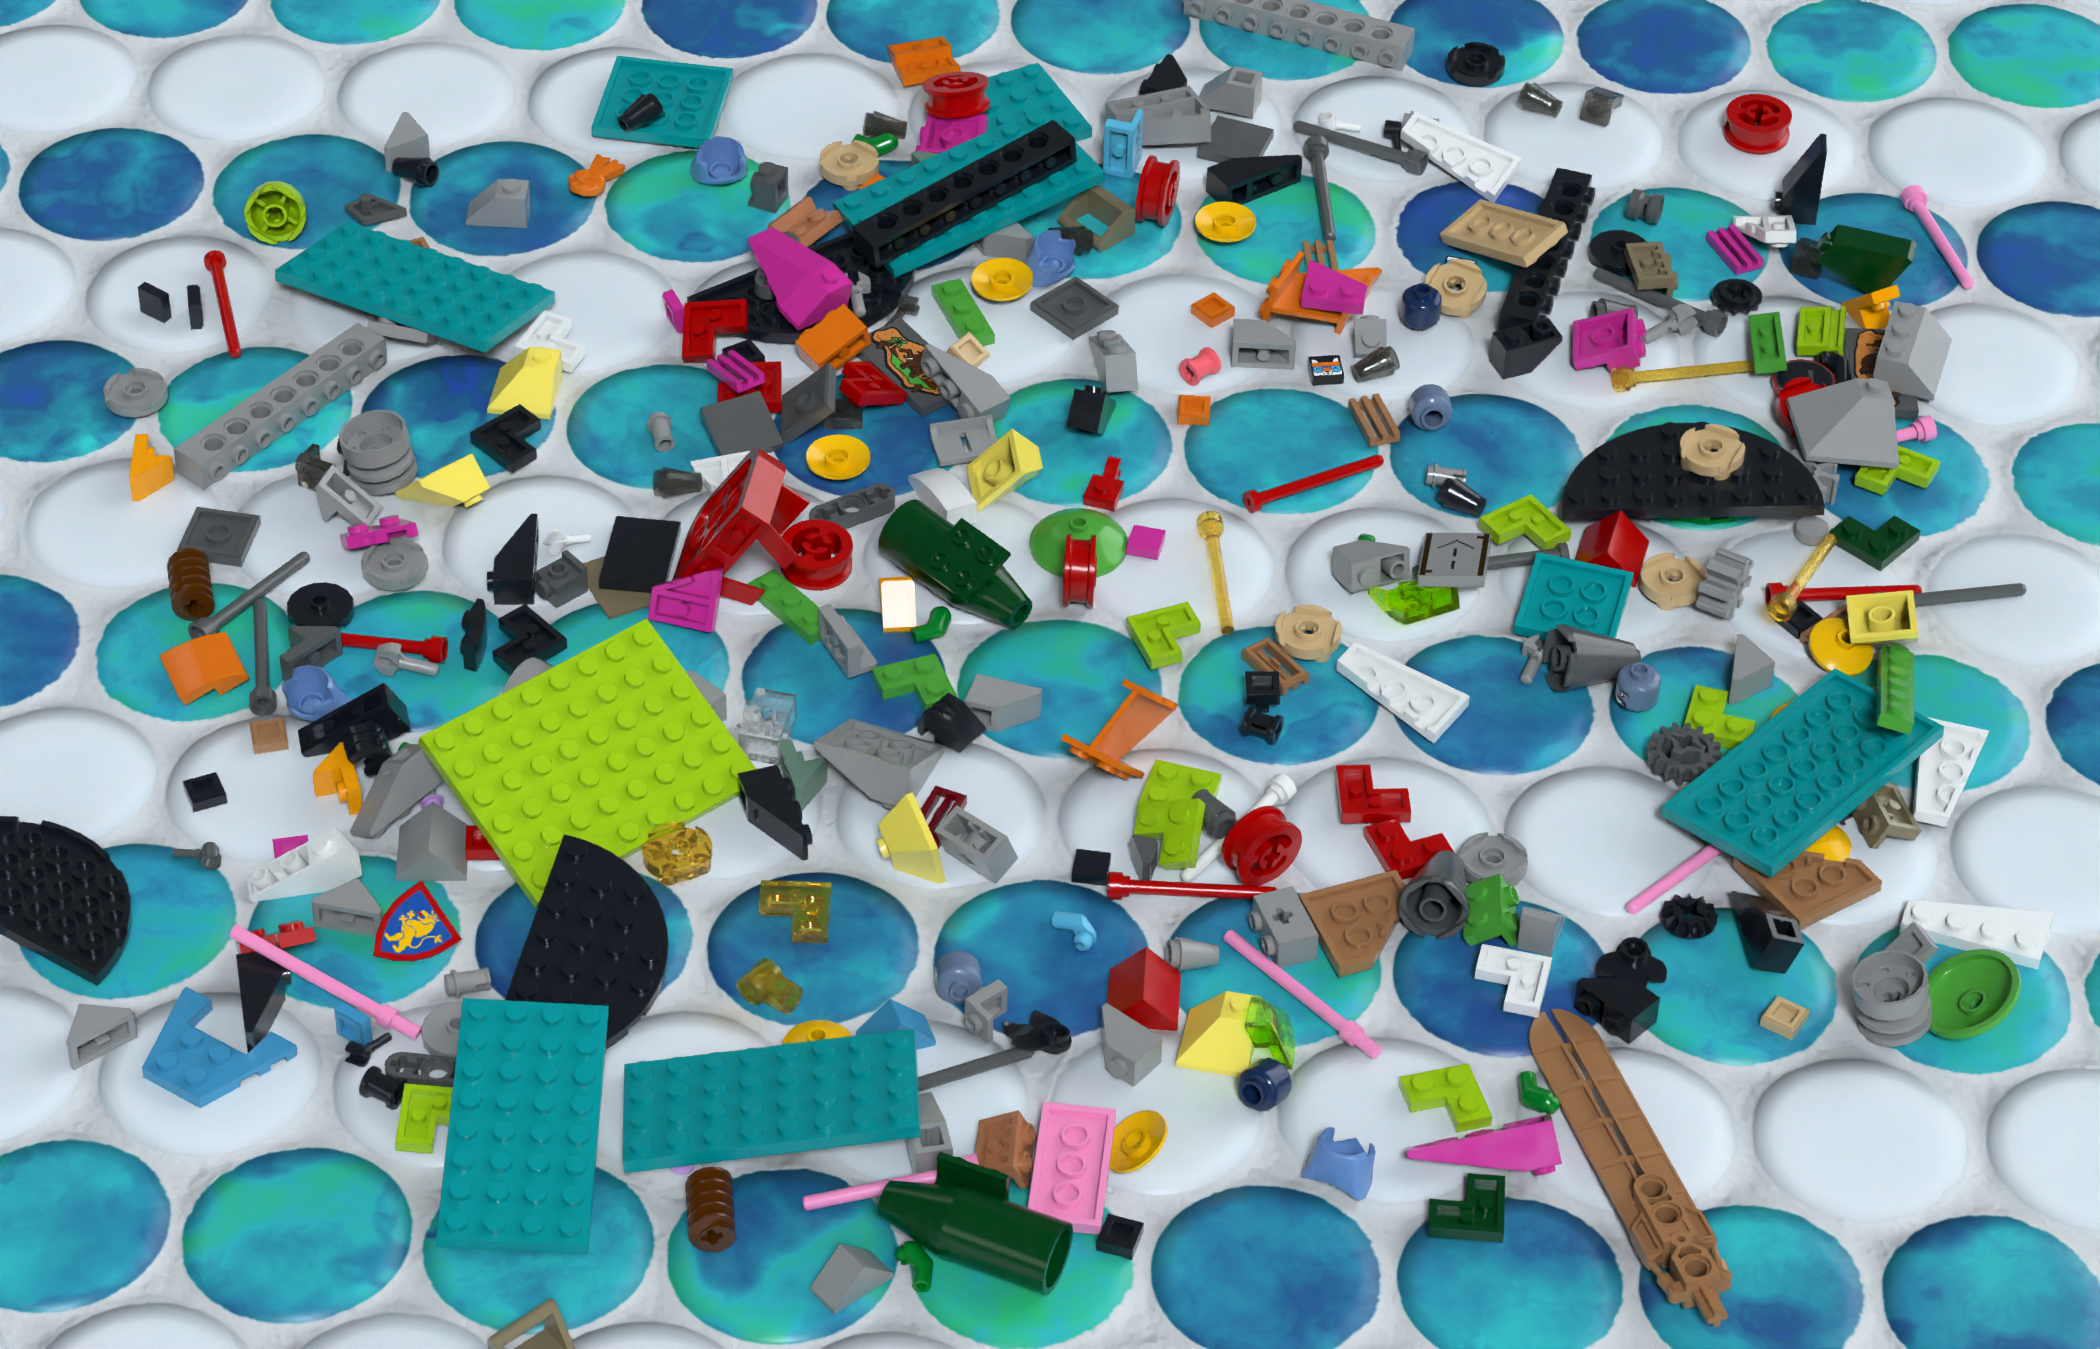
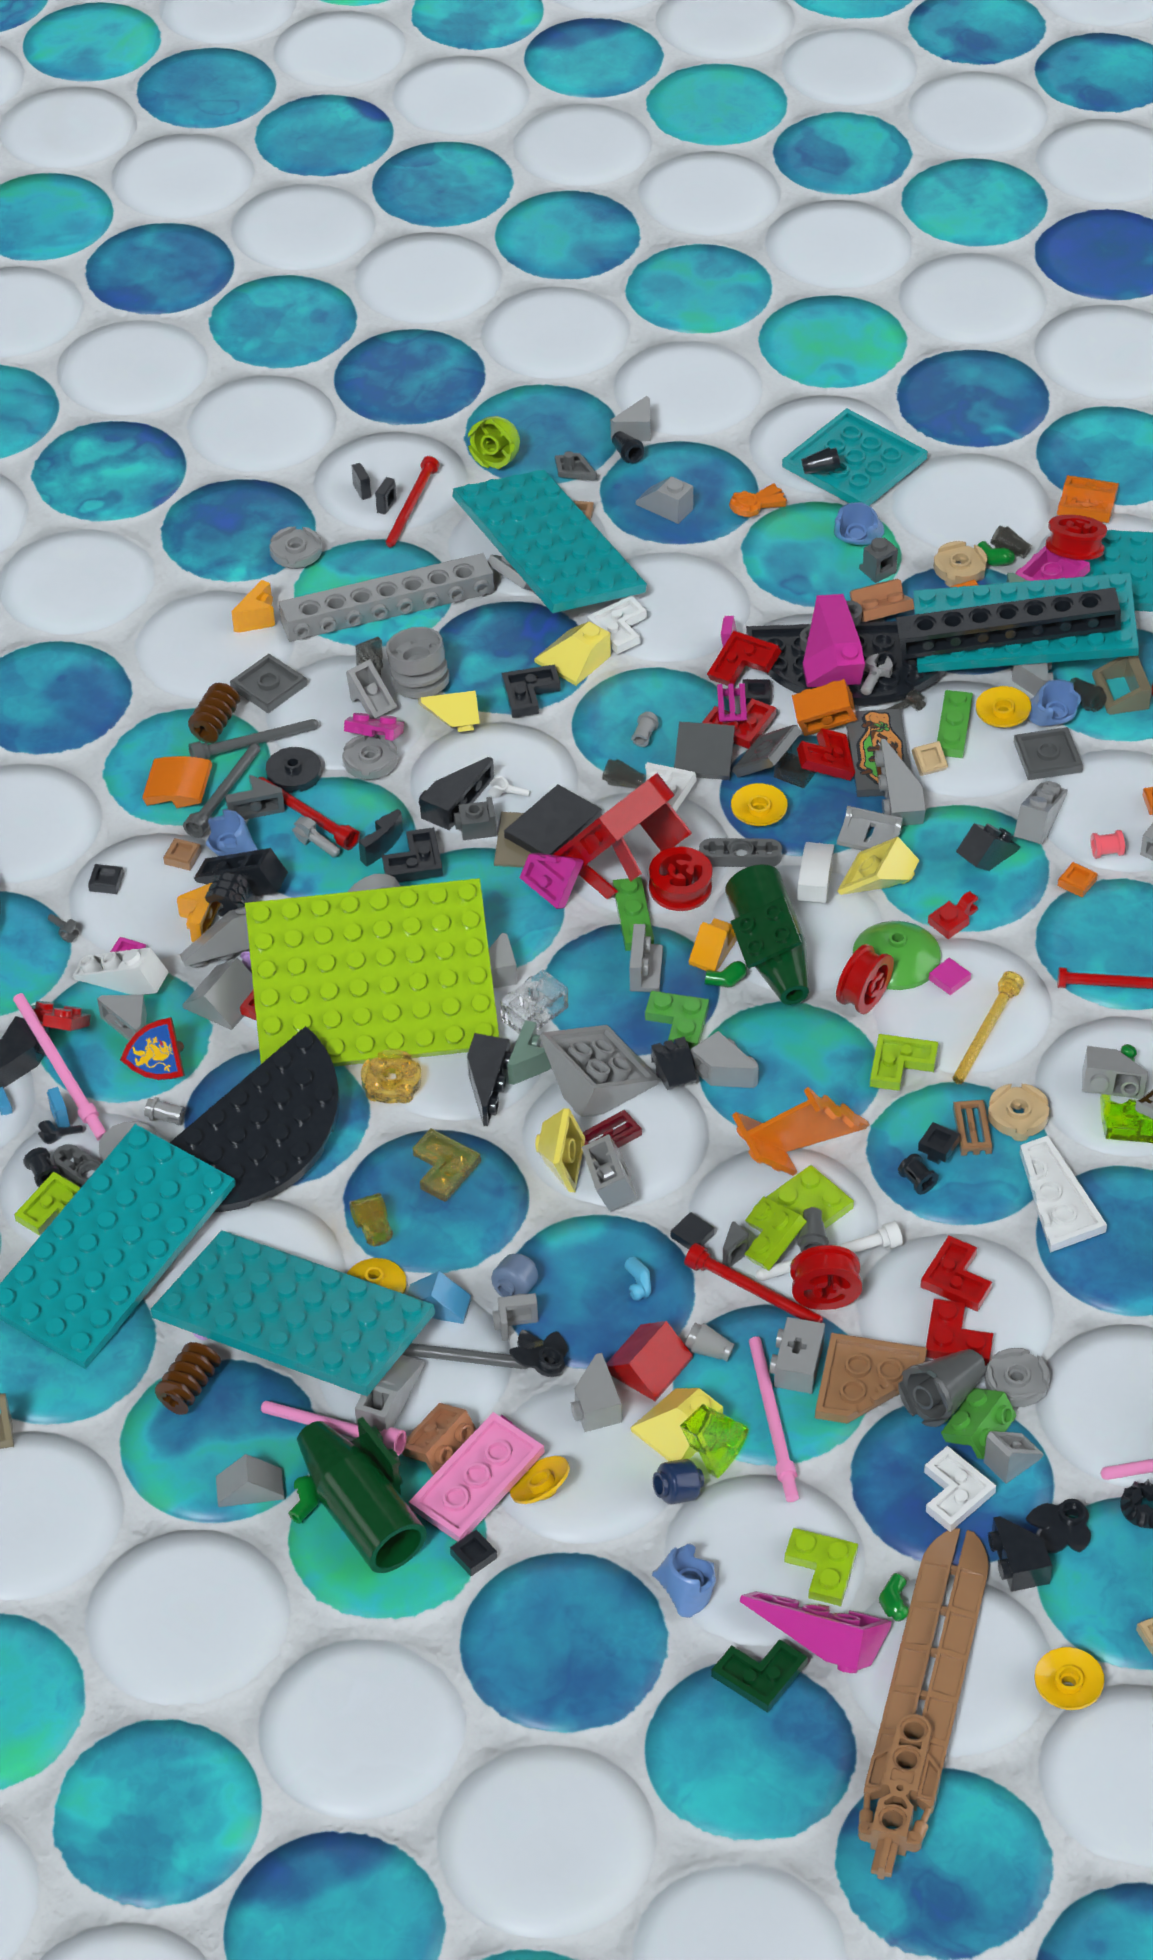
camera: 35 degrees right, 5 degrees up
none -> yellow dish [1034,1647,1104,1710]

